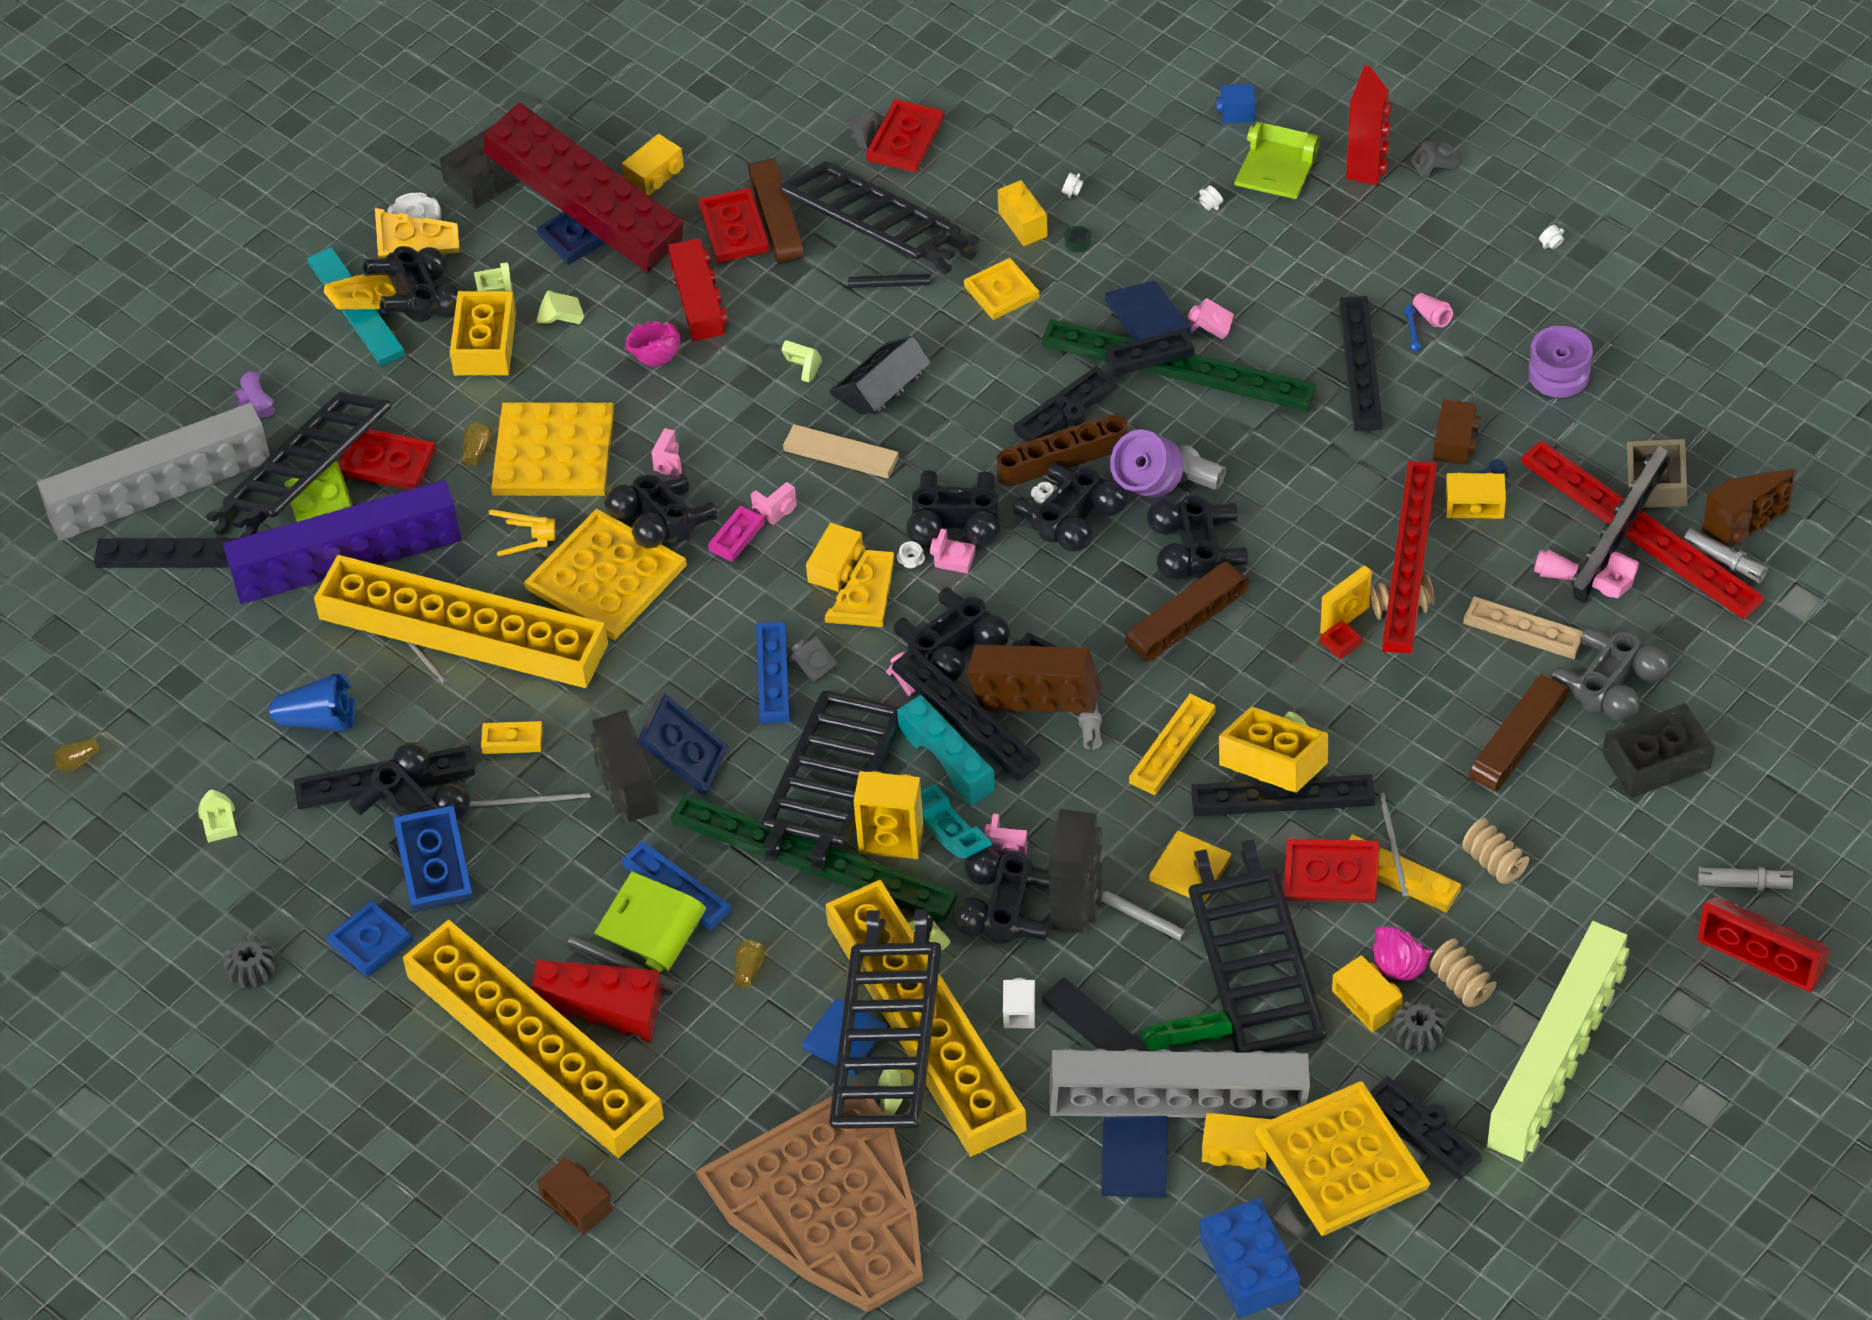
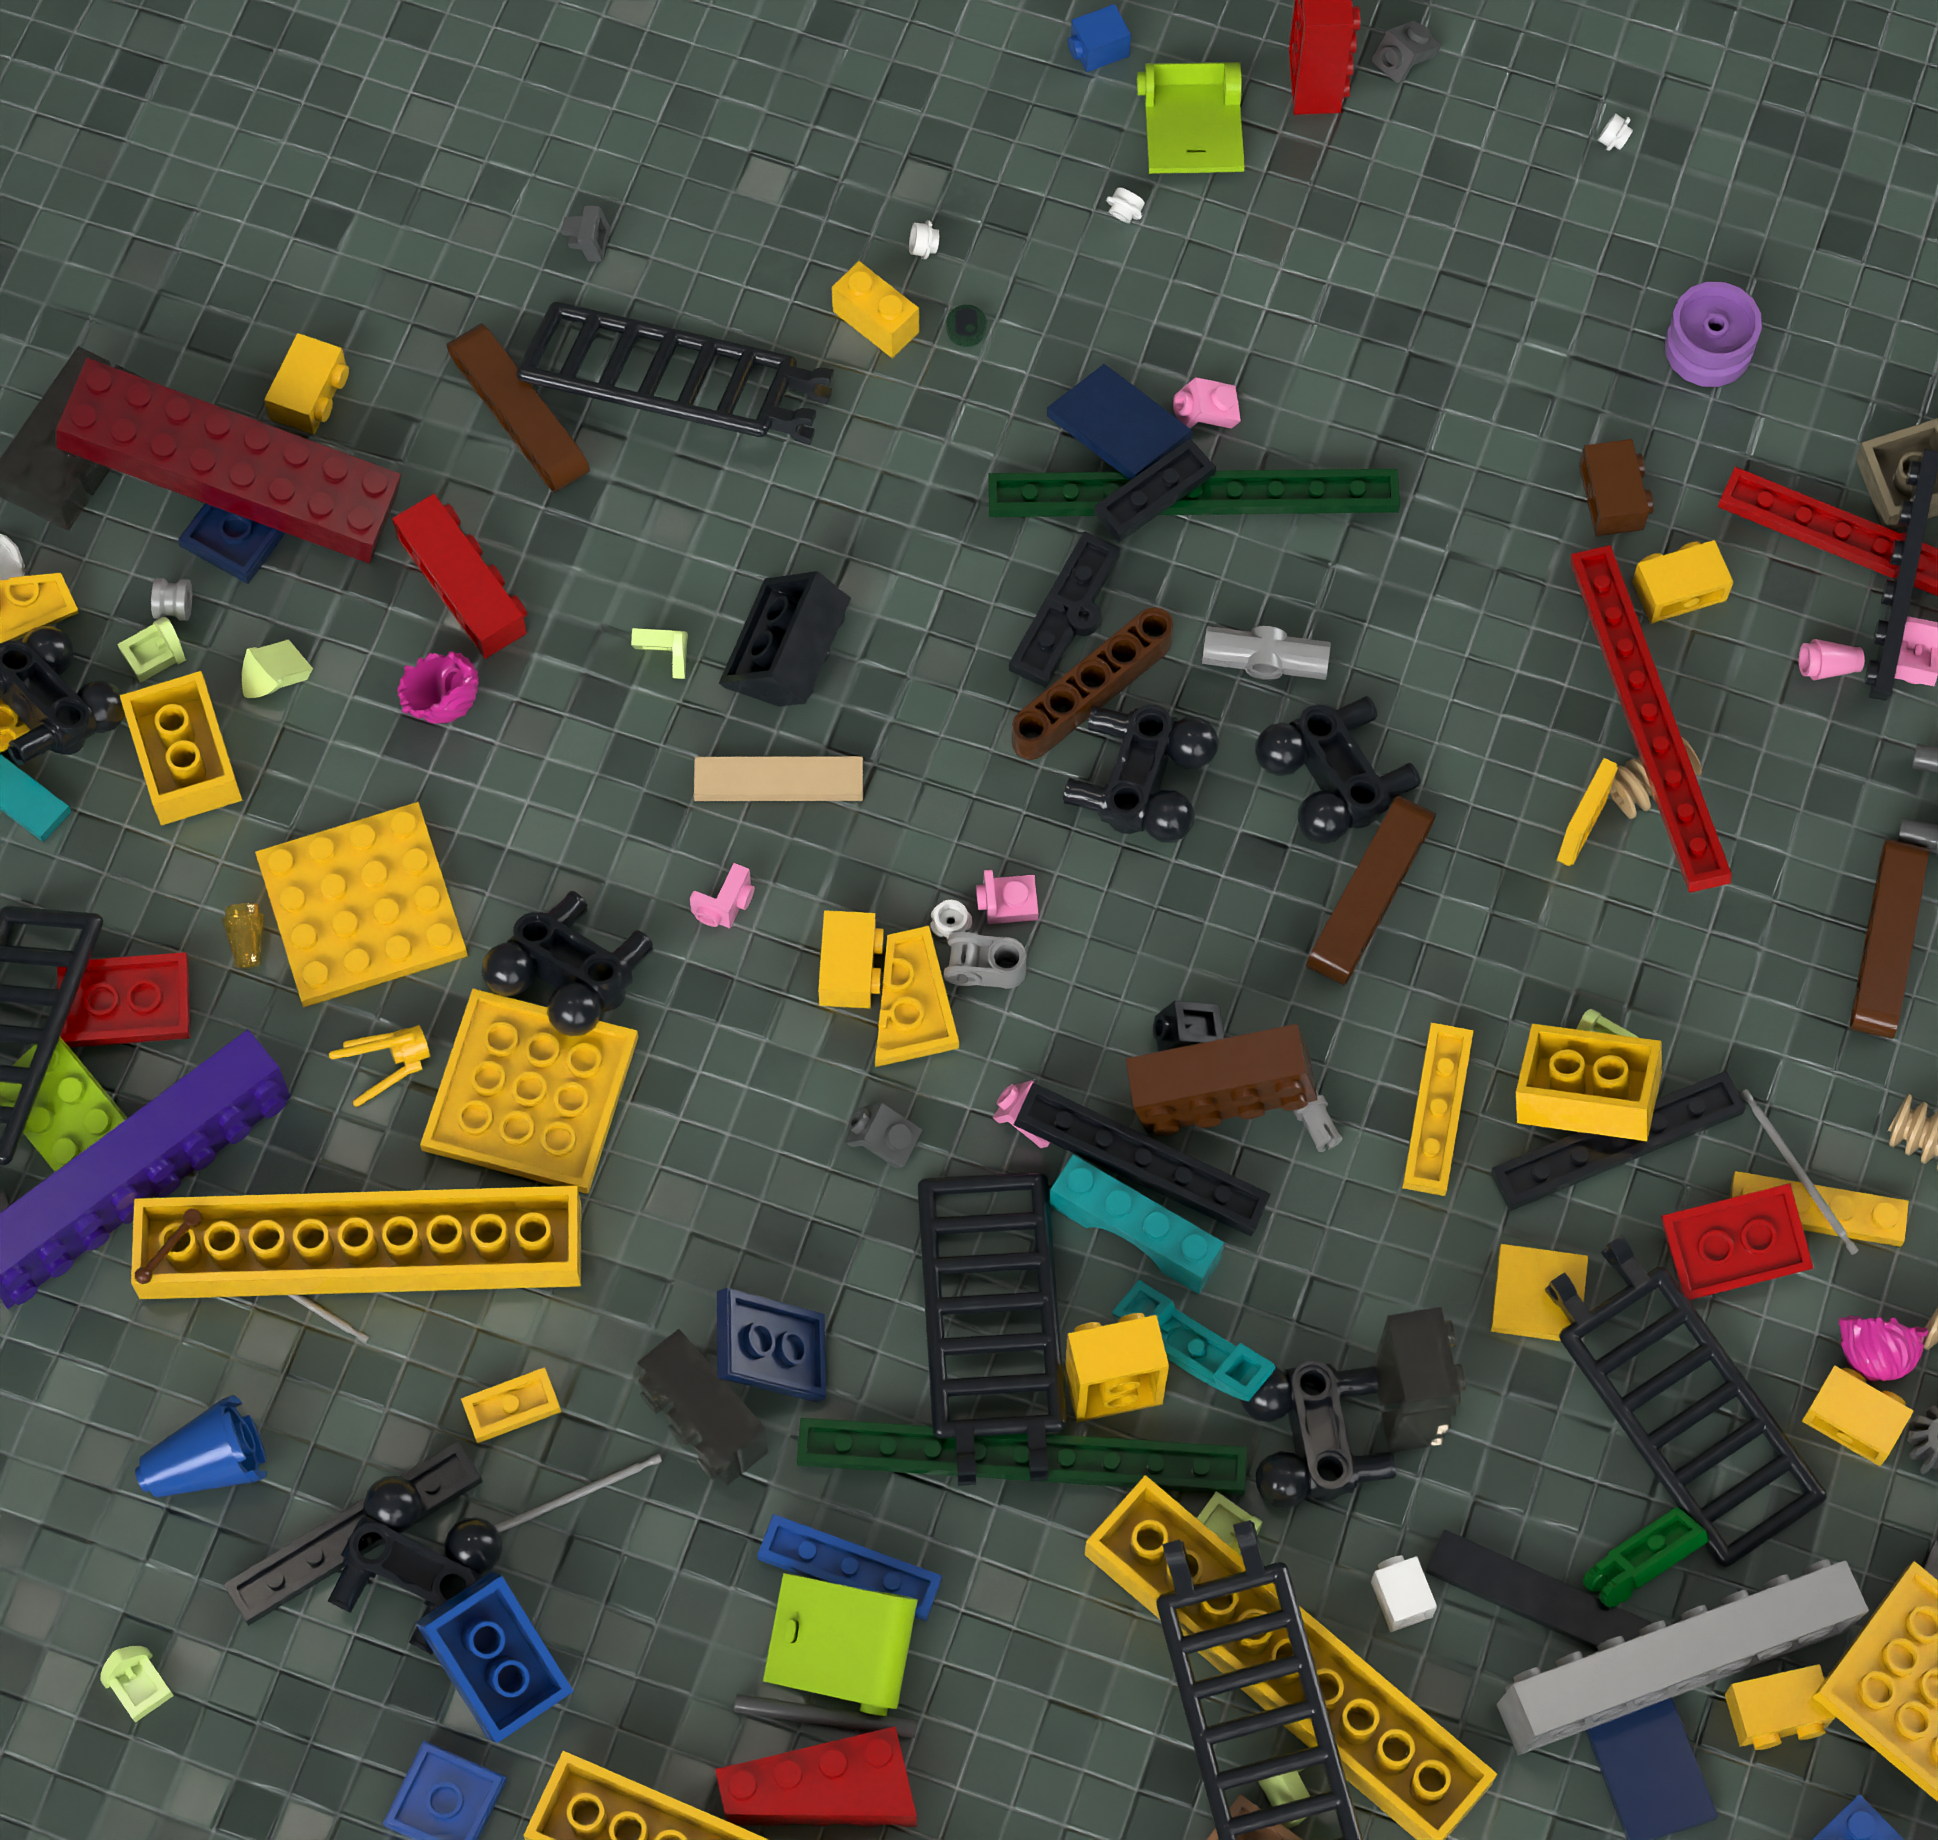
camera: 25 degrees left, 15 degrees up
bright pink bracket [651,428,682,476] -> none
red plate [698,188,770,263] -> none
dark pink plate [708,506,765,562] -> none
clear yellow cone [733,940,766,988] -> none
blue plate [756,621,790,724] -> none
blue tile [802,998,889,1076] -> none
black bar [848,274,930,288] -> none
red plate [866,99,945,173] -> none
black piece [893,587,1010,681] -> none
black piece [906,470,1000,547] -> none
yellow tile [964,258,1040,320] -> none
bright pink bracket [985,814,1028,856] -> none
white plate [1031,482,1058,506] -> none
light grey bar [1101,891,1187,941] -> none
medium lavender wheel [1110,429,1184,498] -> none
red plate [1320,620,1362,660] -> none
black plate [1339,296,1383,431] -> none
blue hinge [1404,305,1421,352] -> none
bright pink cone [1413,293,1453,328] -> none
tan tile [1463,596,1584,660] -> none
dark blue hand [1473,459,1509,479] -> none
none -> reddish brown hinge [134,1208,202,1284]
none -> light grey wheel [151,578,192,621]
none -> light grey piece [943,932,1027,989]

